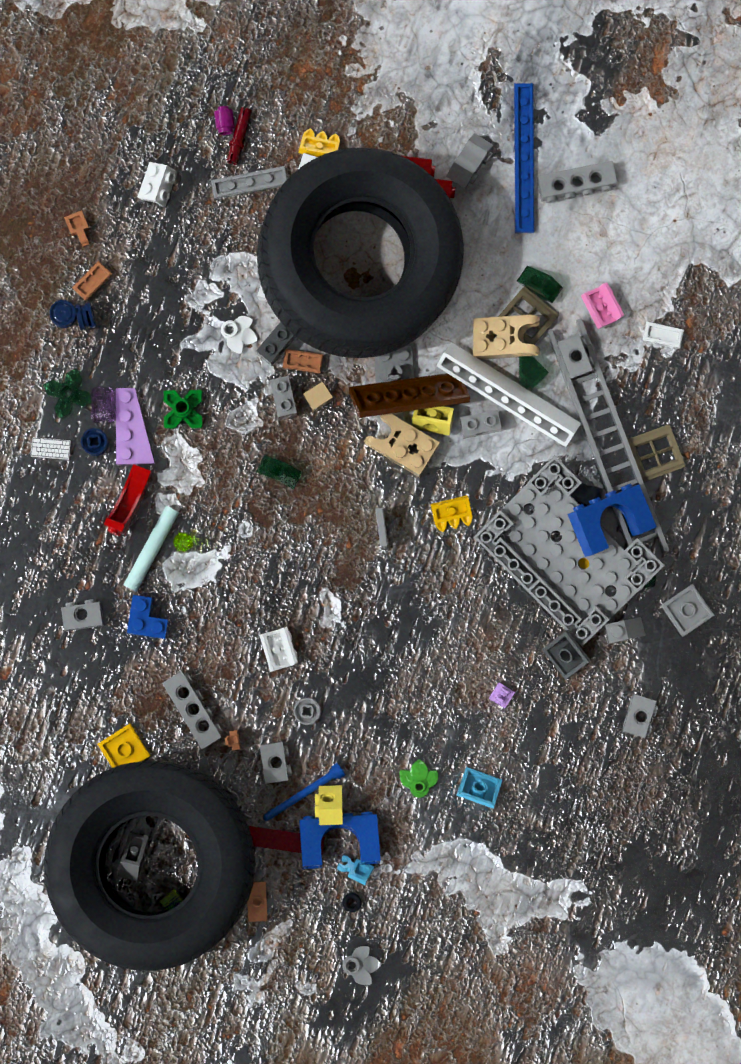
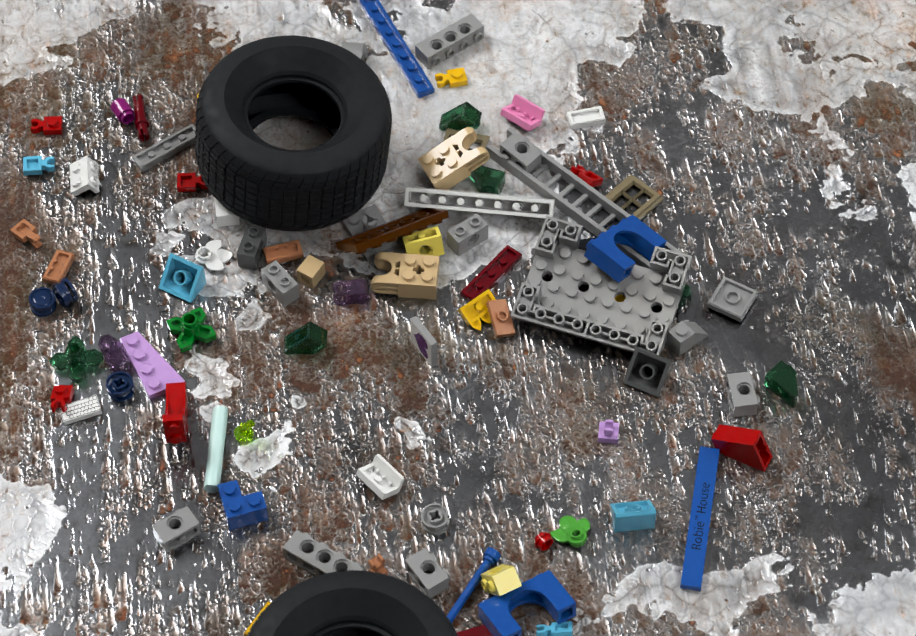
camera: 30 degrees left, 30 degrees down
none -> medium azure plate [23,156,55,176]
none -> red plate [30,116,63,135]
none -> red plate [50,385,74,413]
none -> medium azure slope [158,253,206,303]
none -> red plate [177,173,208,192]
none -> clear purple piece [333,279,370,306]
none -> yellow plate [435,67,468,88]
none -> dark red tile [460,245,522,302]
none -> nougat plate [486,299,515,338]
none -> red plate [535,532,553,551]
none -> red plate [570,165,603,187]
none -> blue tile [680,446,720,591]
none -> red slope [711,424,773,471]
none -> clear green slope [764,360,798,408]

